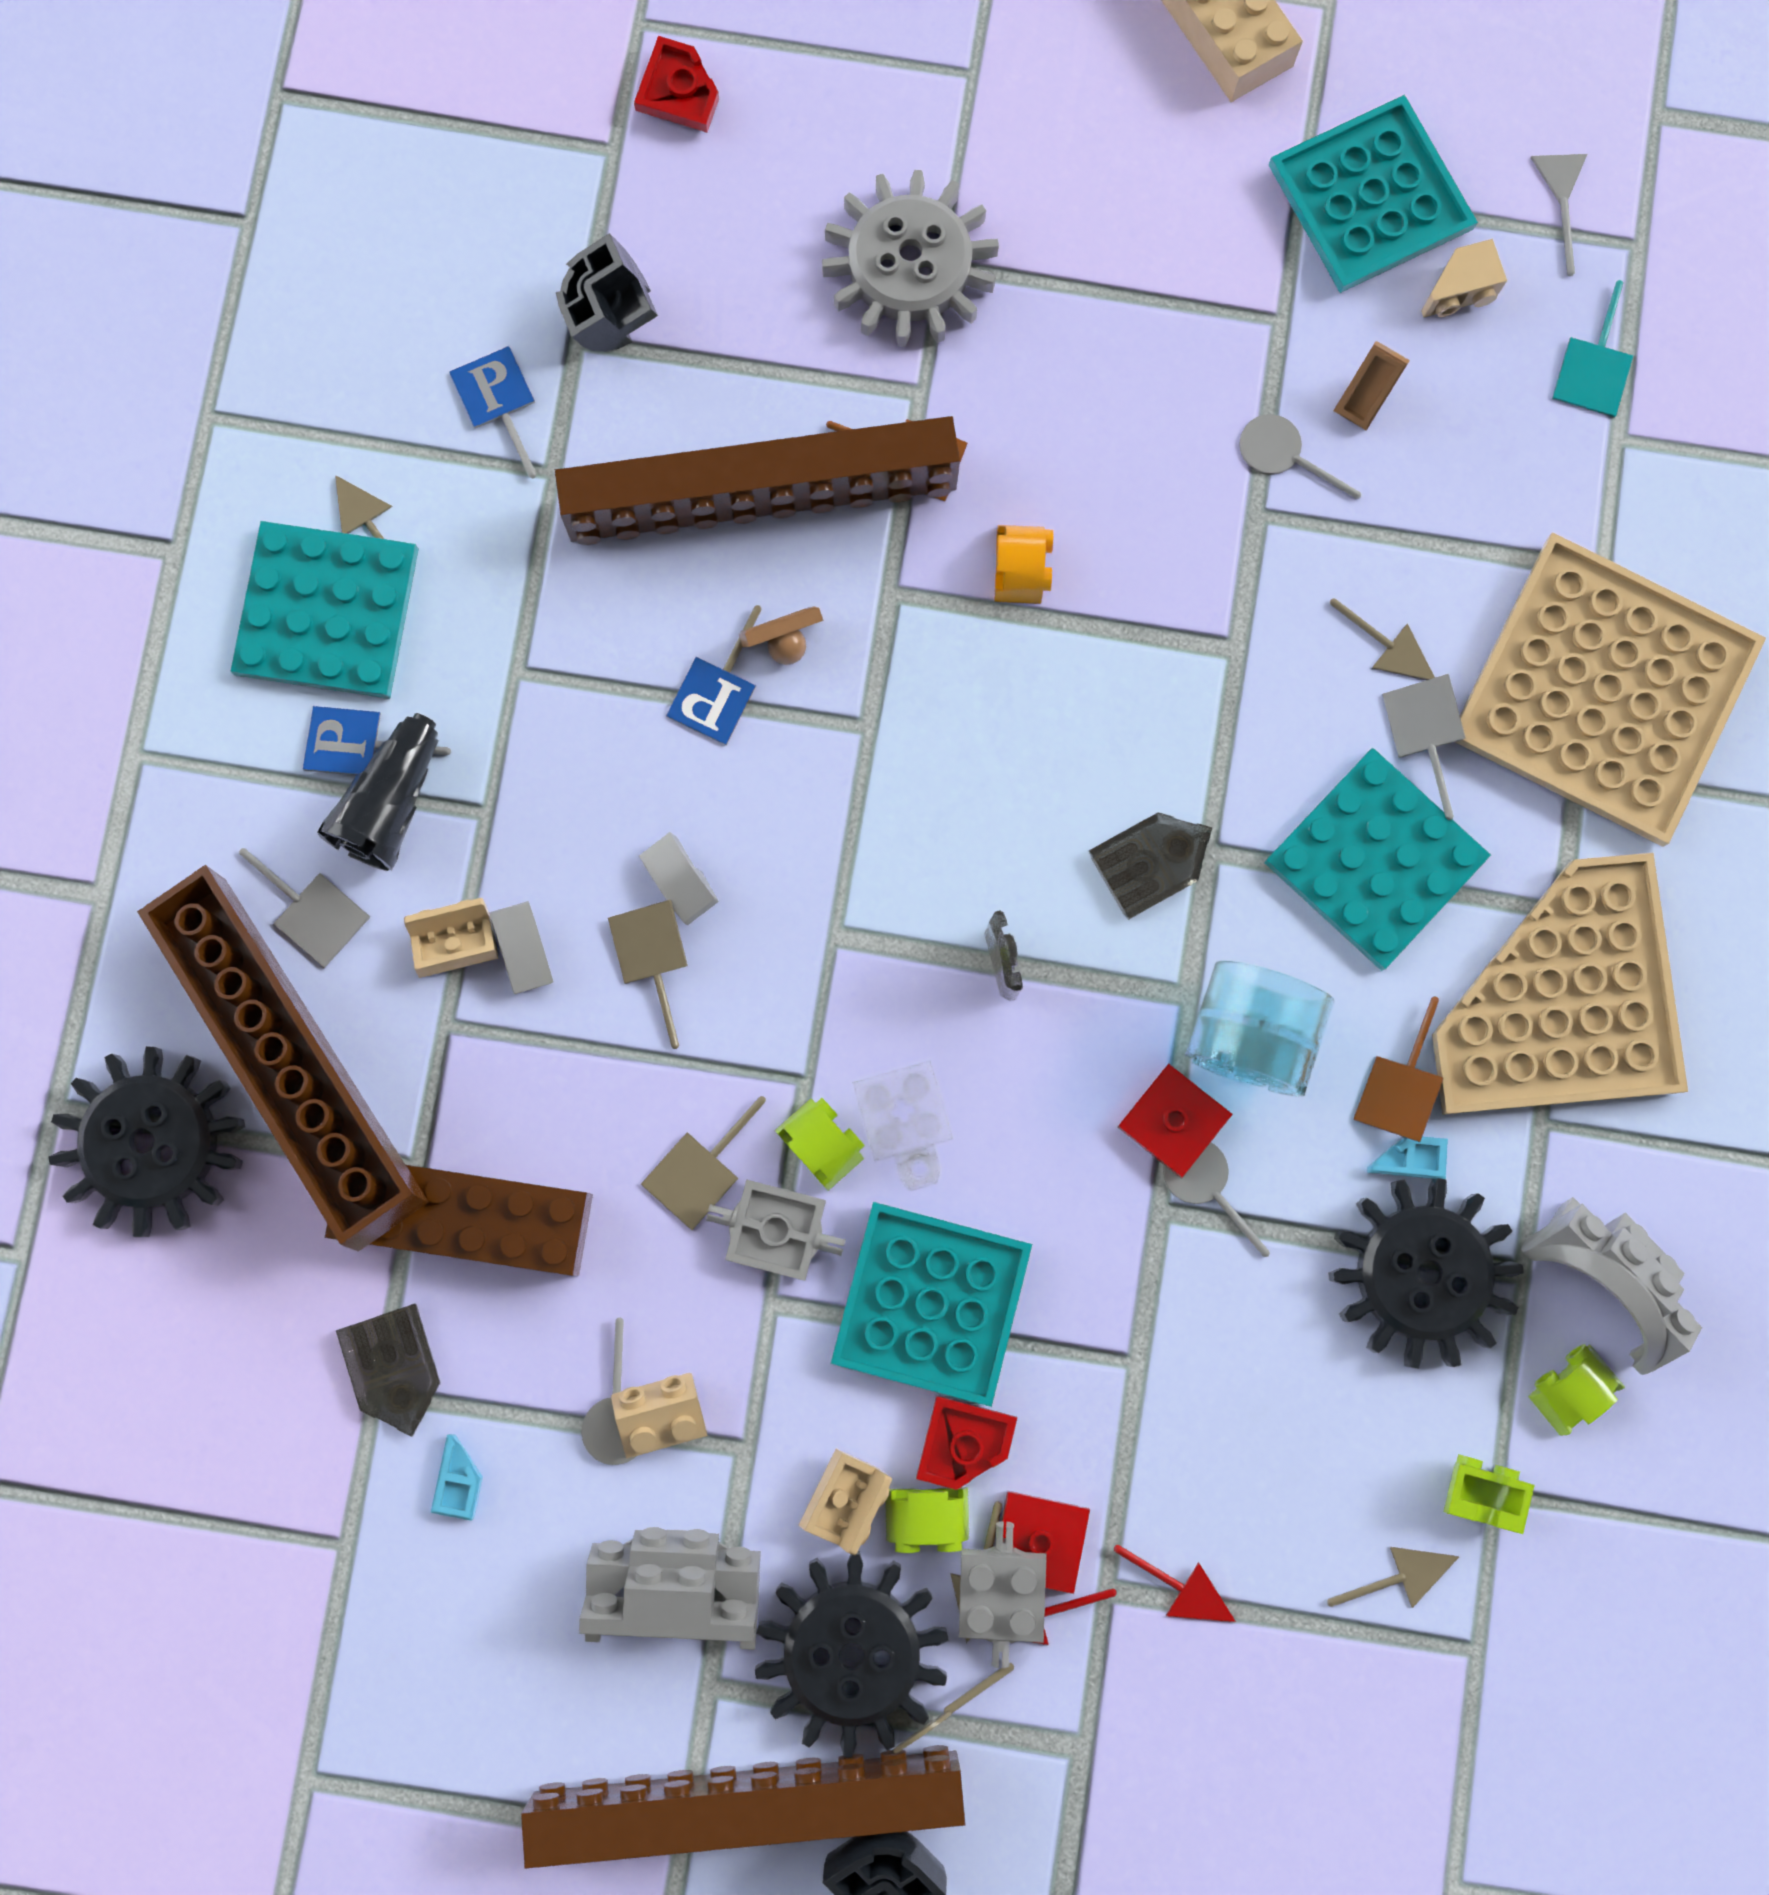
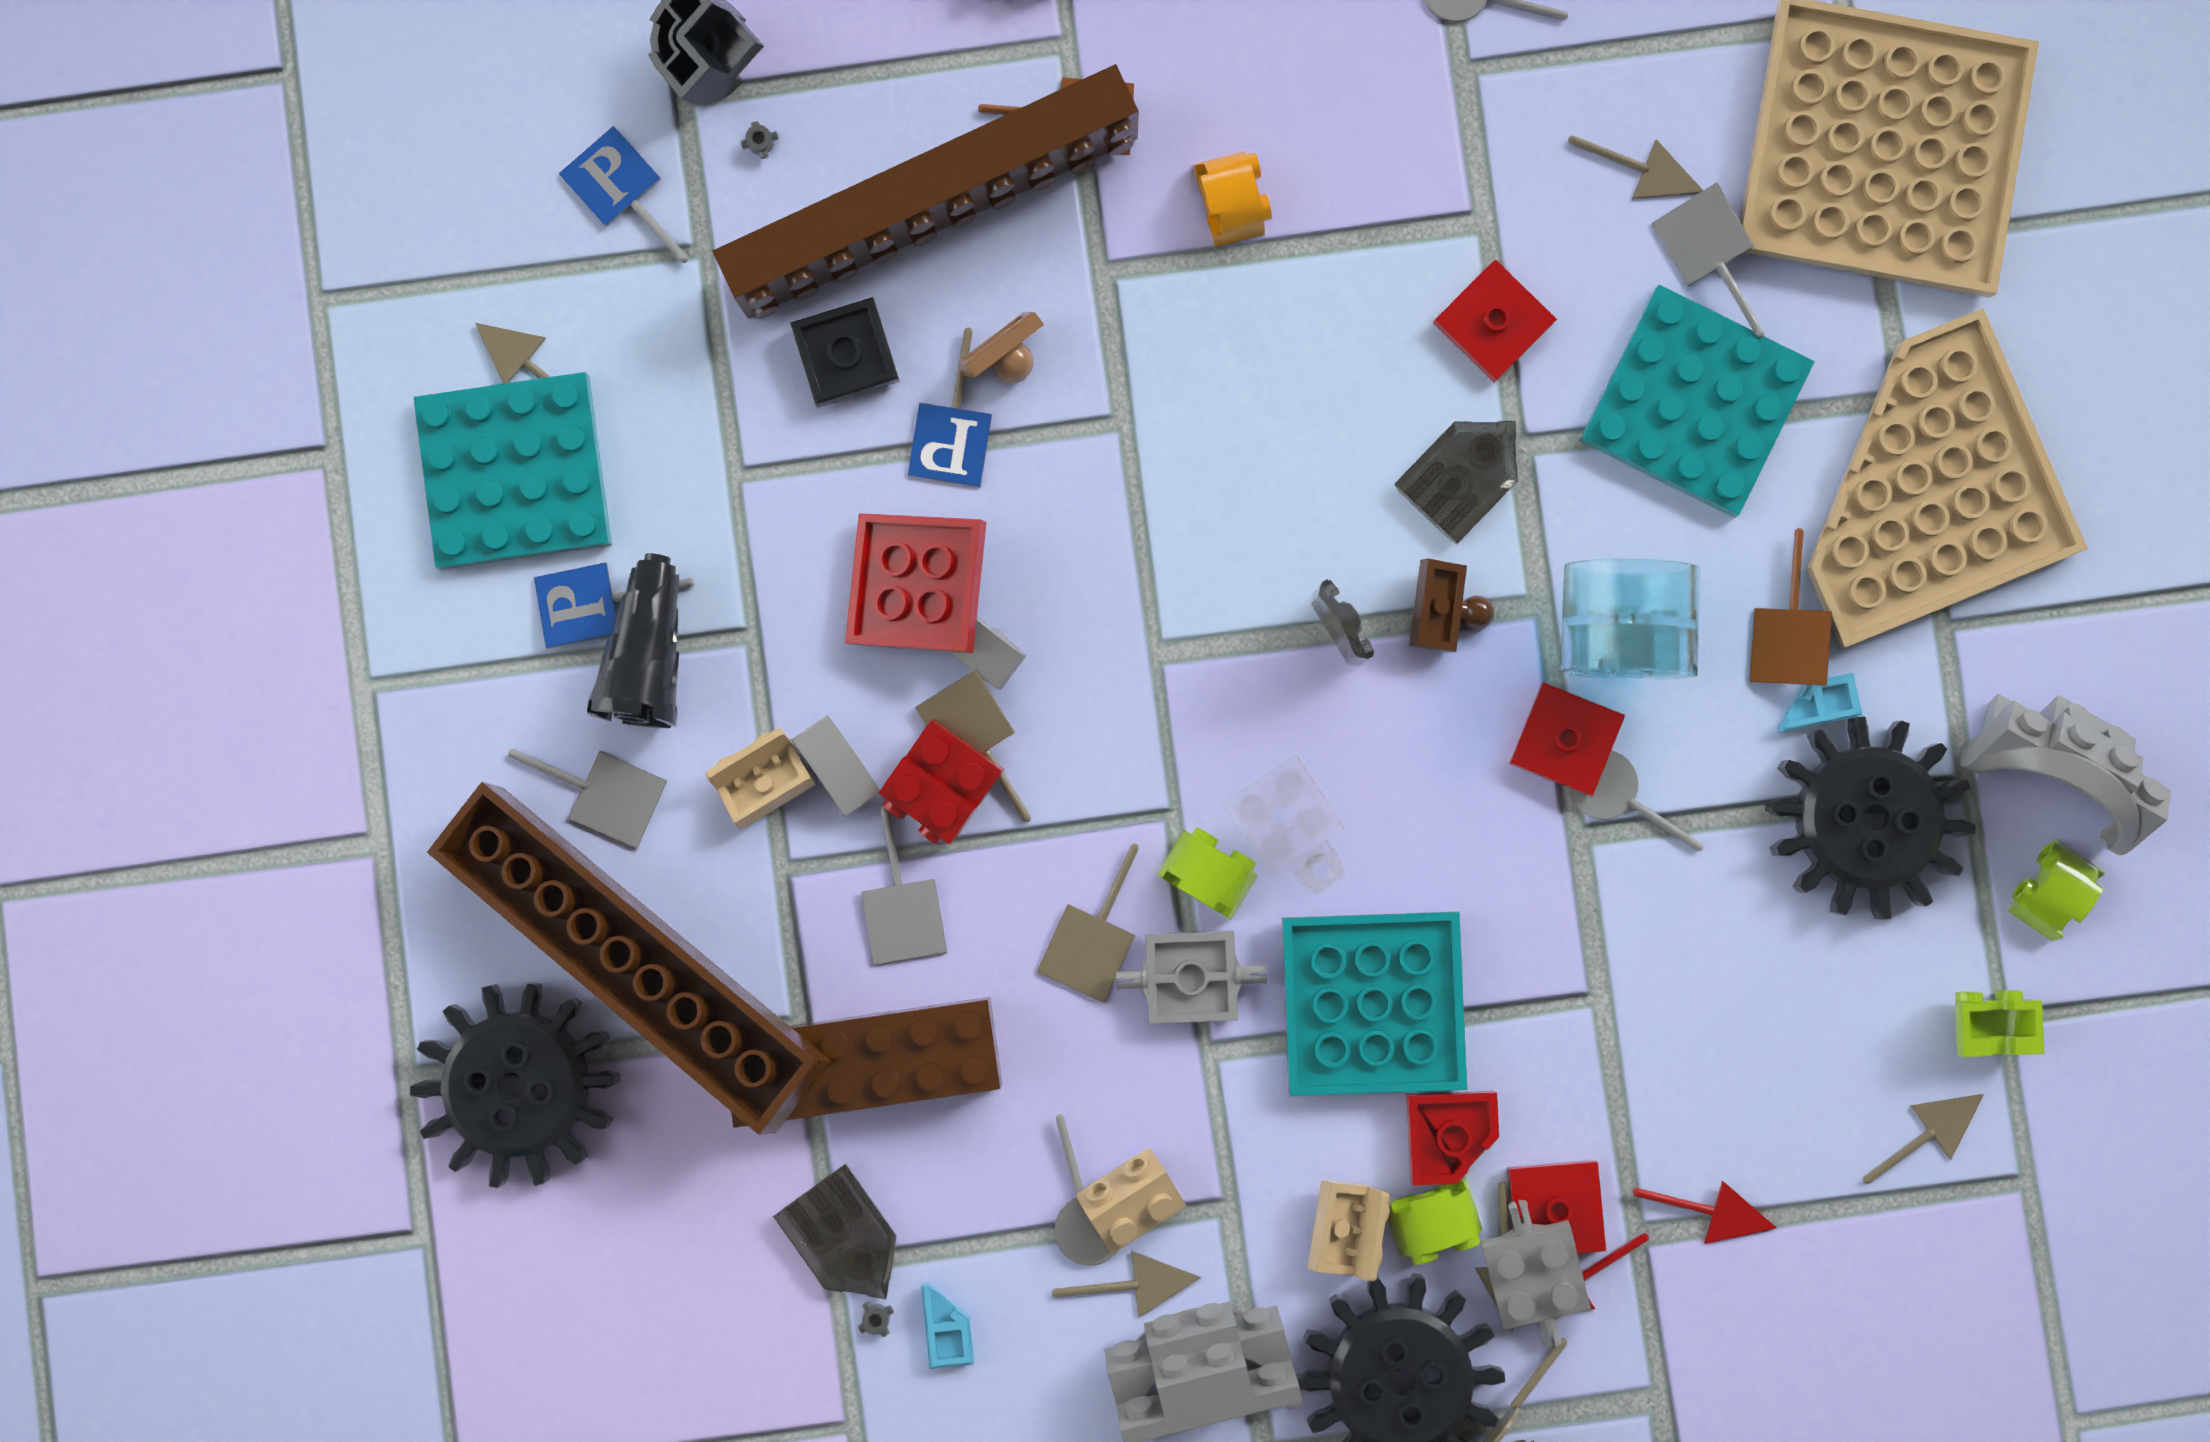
camera: 10 degrees left, 5 degrees up
none -> dark grey piece [741,121,779,159]
none -> black plate [790,297,900,408]
none -> red plate [845,513,987,654]
none -> dark grey piece [858,1301,894,1337]
none -> light grey piece [861,804,947,965]
none -> red plate [878,719,1005,845]
none -> dark tan piece [1051,1251,1201,1318]
none -> reddish brown plate [1409,558,1494,653]
none -> red plate [1433,259,1557,383]

